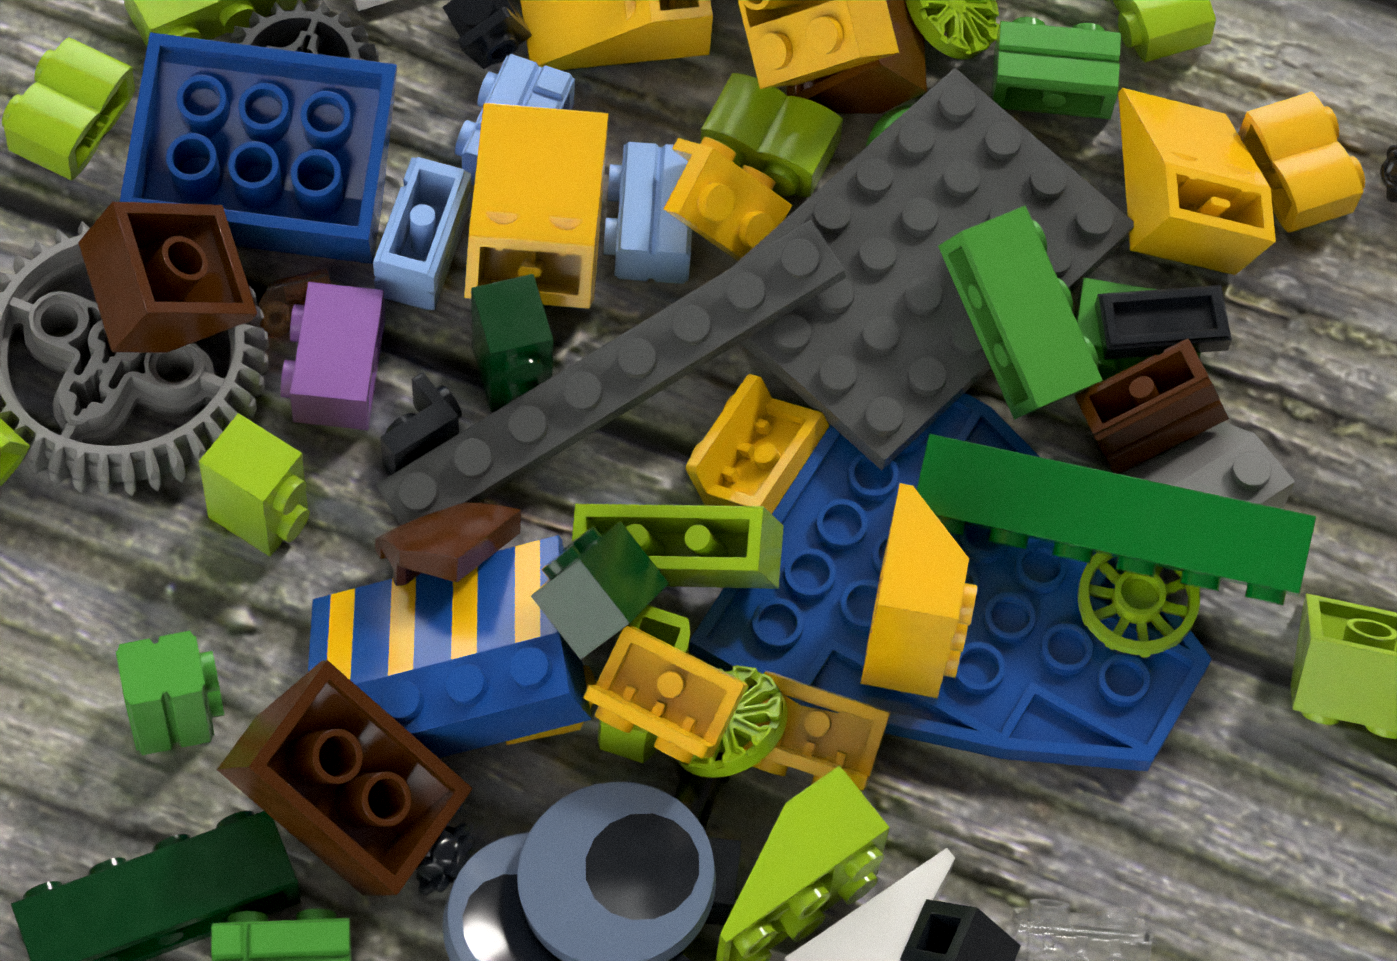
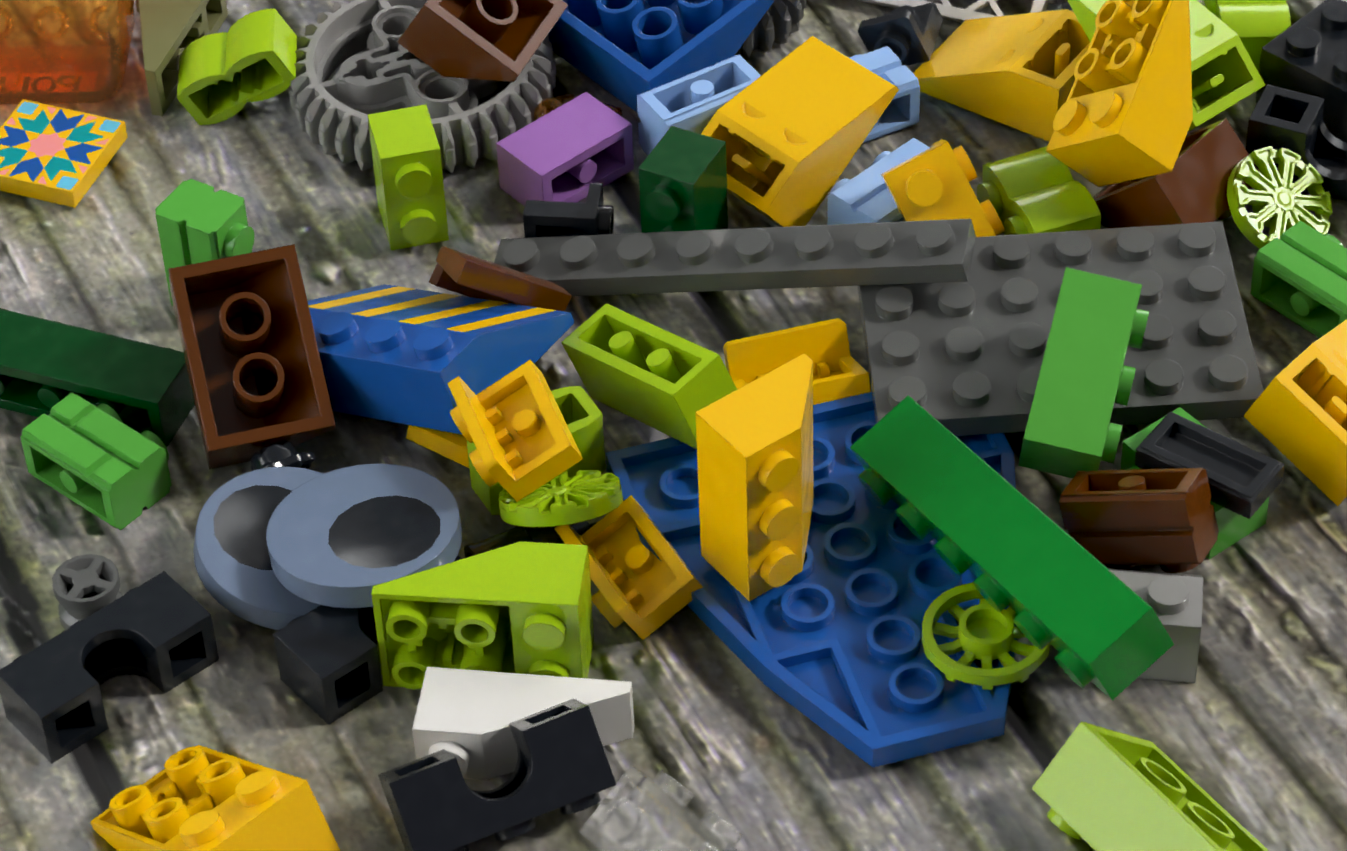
camera: 50 degrees right, 20 degrees down
dark green brick [531,521,669,660] -> none

